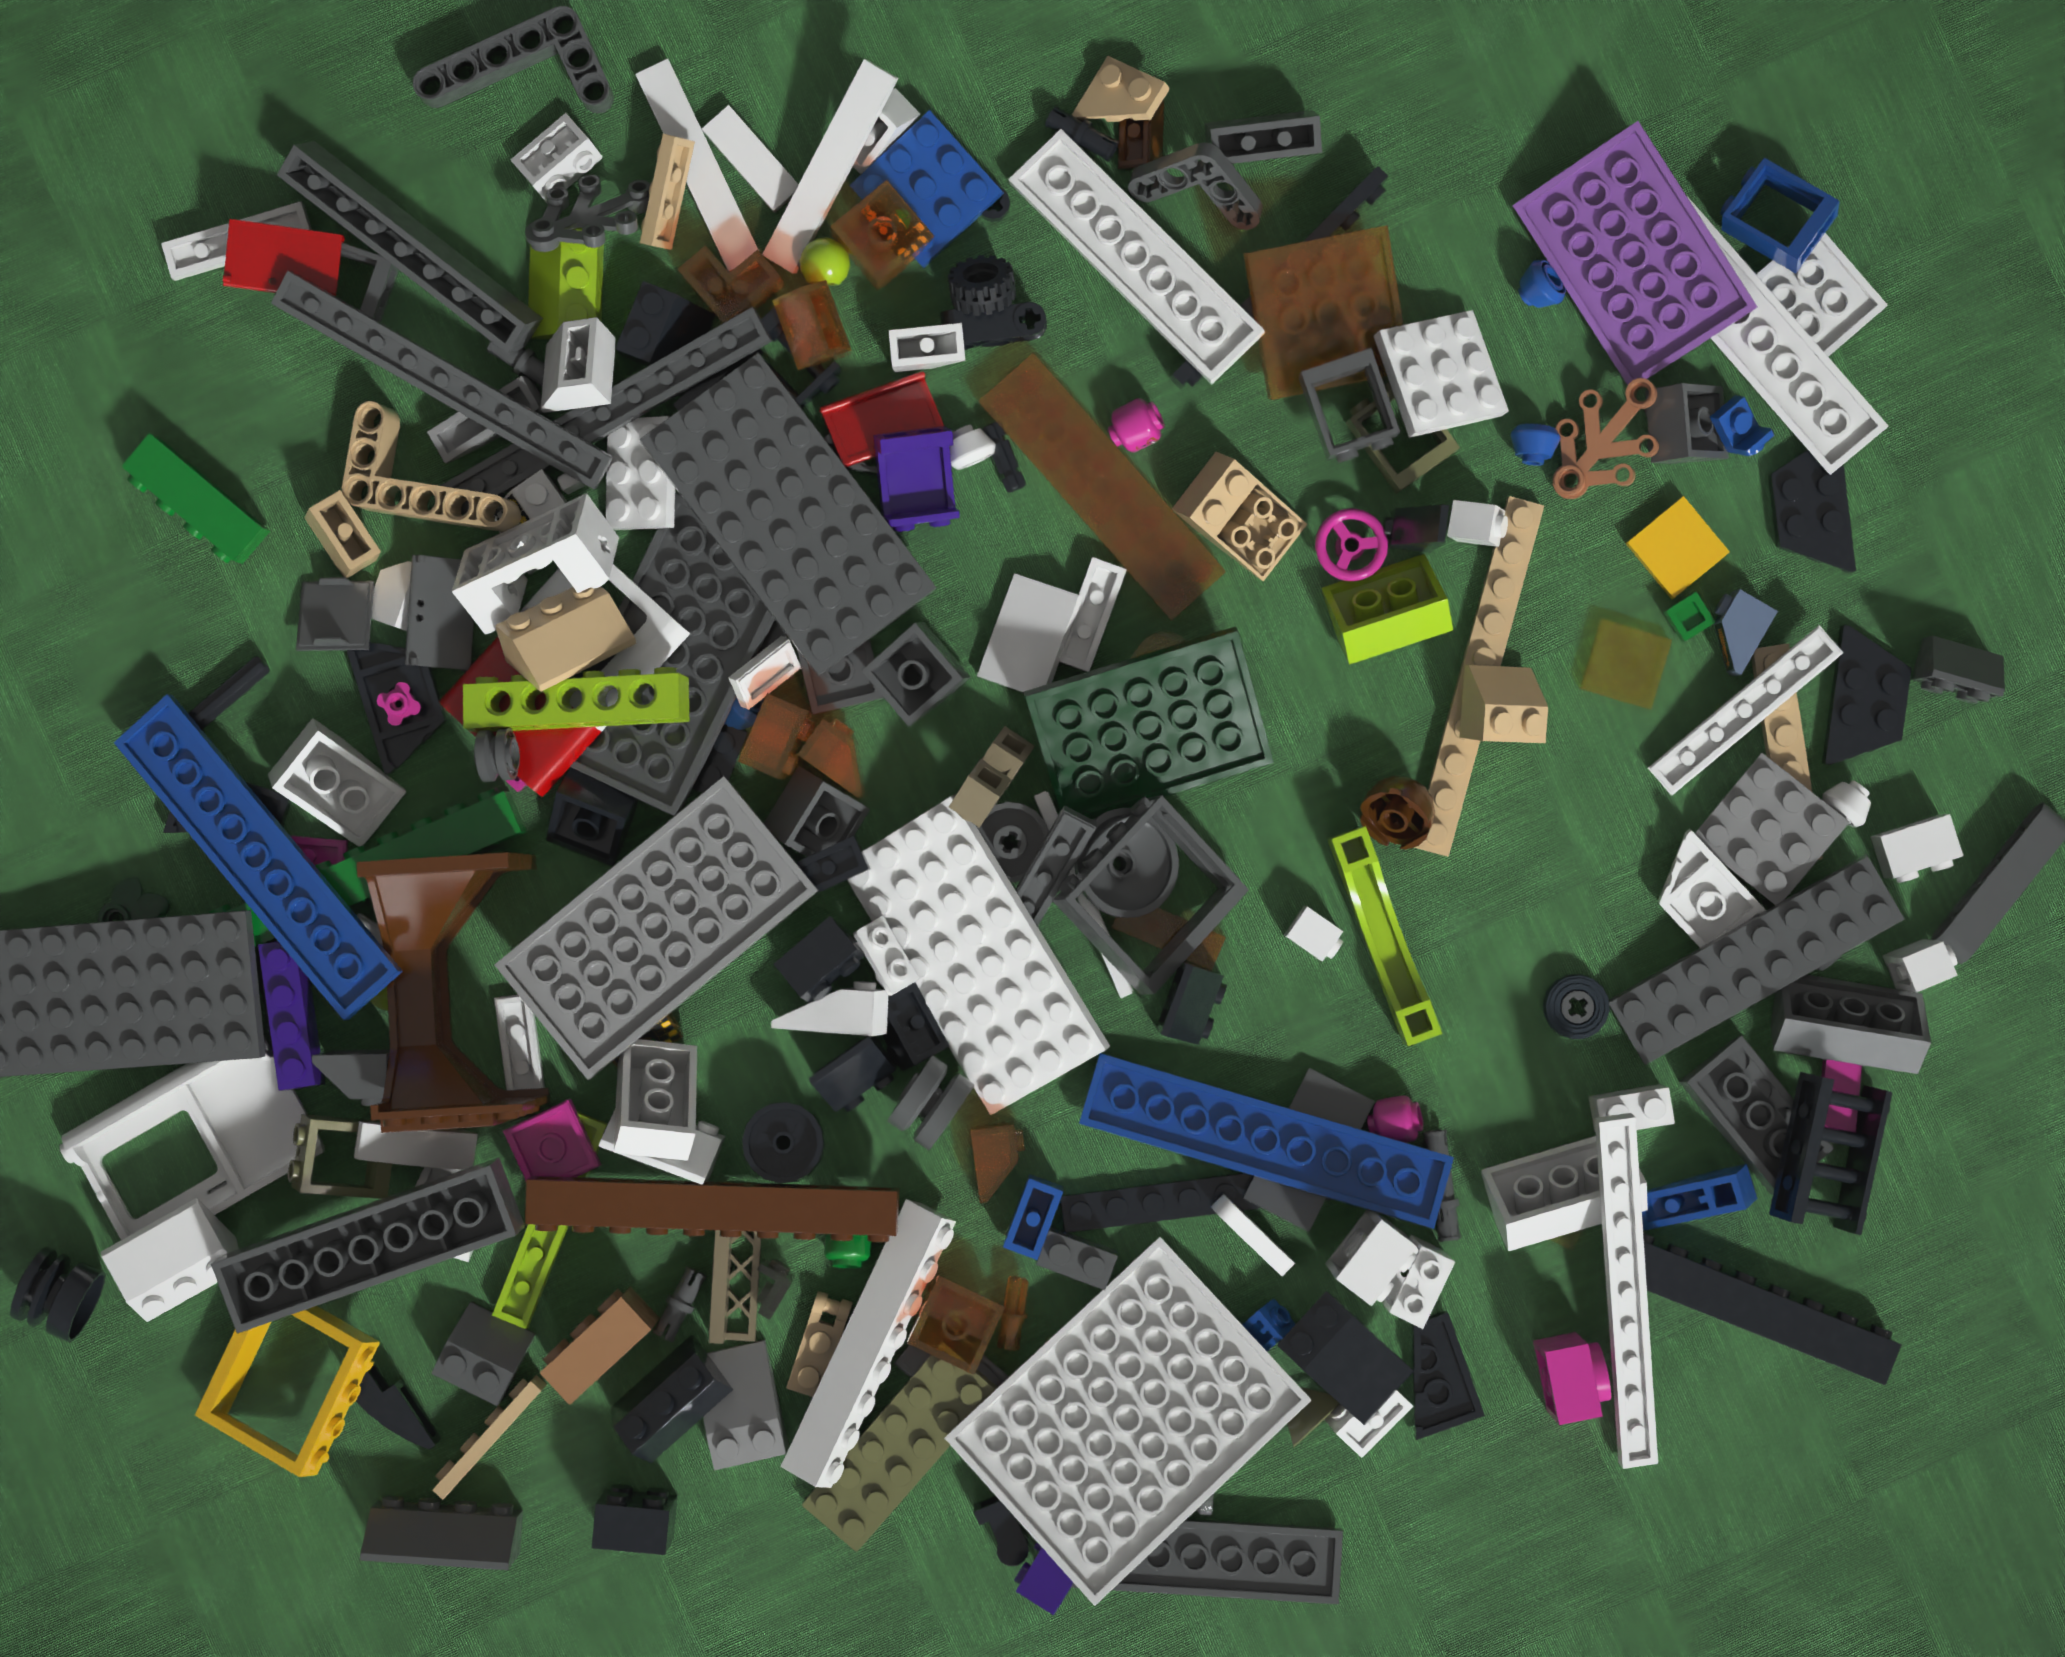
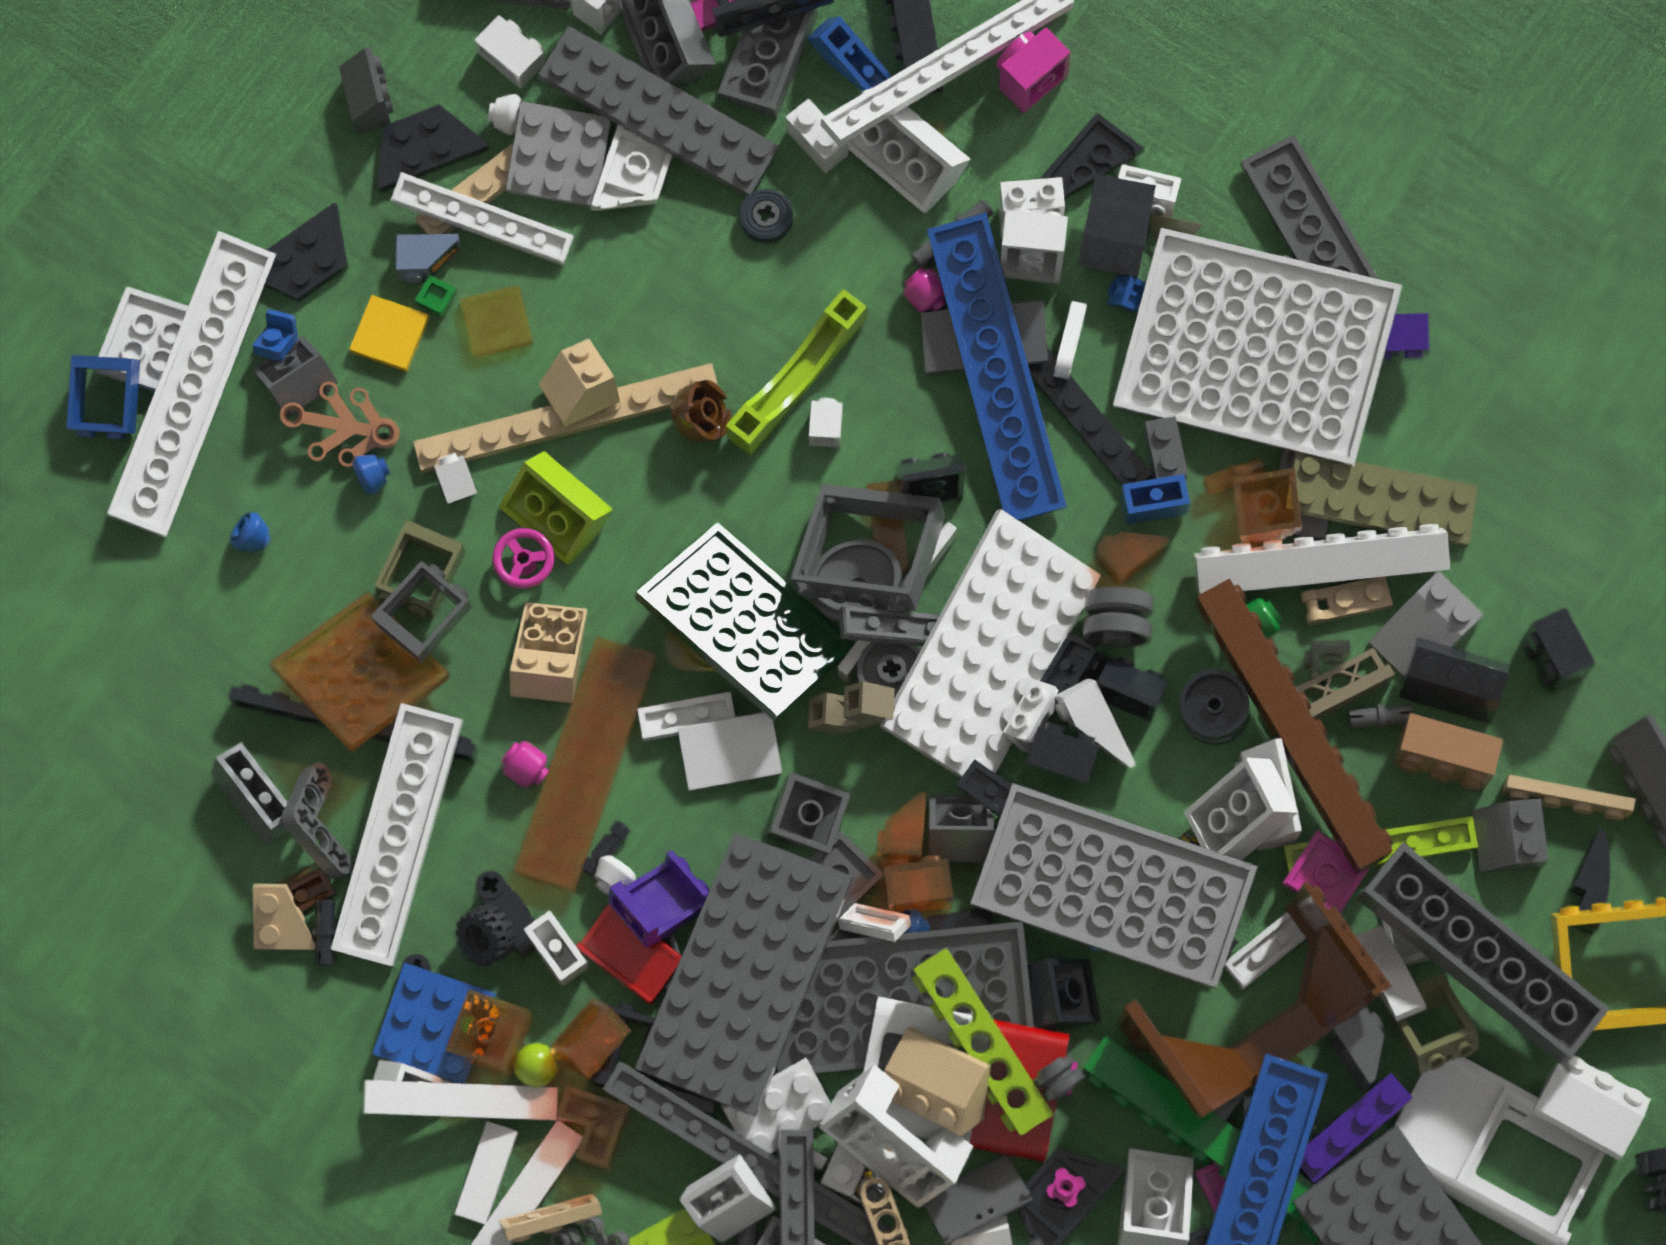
camera: 120 degrees left, 15 degrees down
black slope [615,281,715,366] -> none
black leg [974,1495,1029,1567] -> none
white plate [1374,310,1509,438] -> none
black slope [1383,504,1449,553] -> none
medium lavender plate [1512,121,1758,385] -> none

